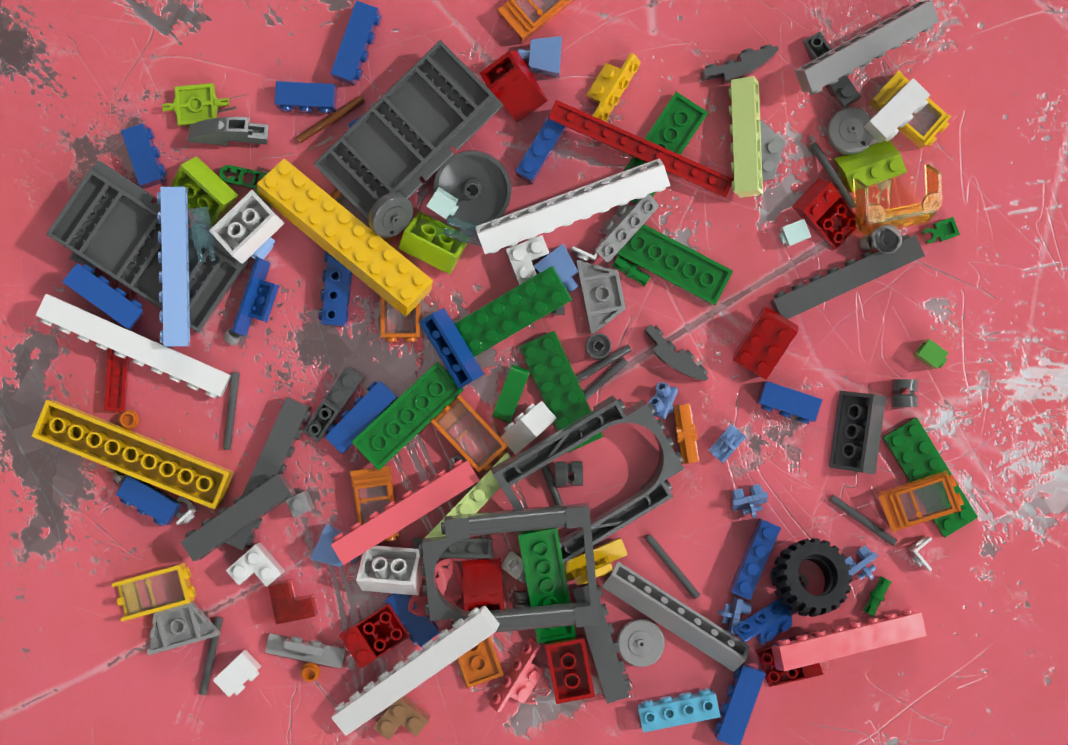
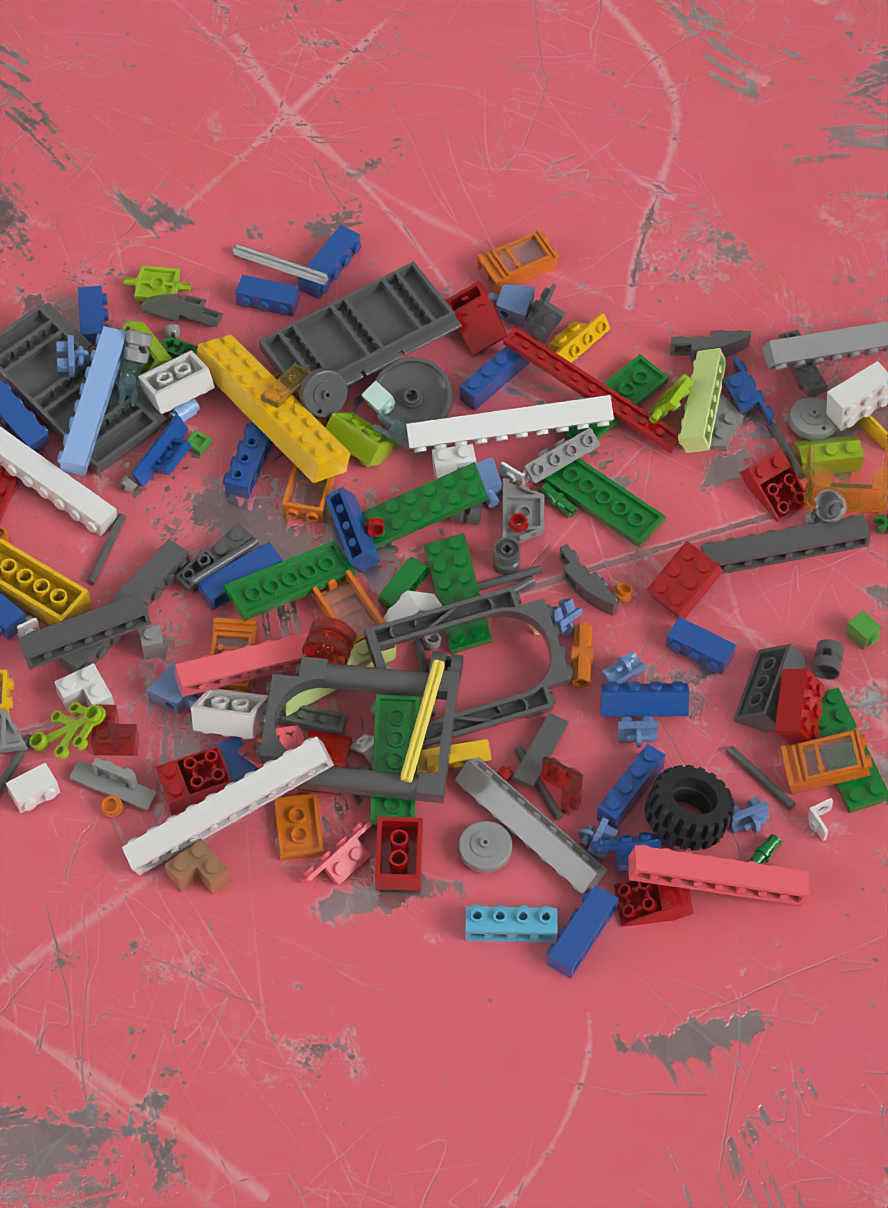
camera: 15 degrees right, 30 degrees down
dark orange bar [296,95,365,144] -> none
dark grey brick [572,583,632,704] -> none
light aqua brick [778,219,811,247] -> none
none -> lime plant [29,701,106,759]
none -> medium blue hips [56,335,89,377]
none -> light grey wheel [122,330,153,363]
none -> light grey hinge [164,324,180,339]
none -> bright green tile [187,430,213,457]
none -> dark grey bar [189,537,259,586]
none -> light grey axle [232,244,329,285]
none -> clear yellow tile [260,363,312,408]
none -> clear red wheel [302,617,357,665]
none -> red plate [364,517,384,537]
none -> light yellow axle [400,660,445,783]
none -> red plate [496,766,514,782]
none -> red plate [508,513,529,533]
none -> dark grey tile [512,712,569,790]
none -> dark grey bracket [524,284,565,342]
none -> clear red bracket [541,756,583,816]
none -> blue brick [600,681,689,717]
none -> orange plate [612,582,633,602]
none -> lime plate [649,374,694,423]
none -> blue bracket [723,355,774,426]
none -> red brick [775,669,825,745]

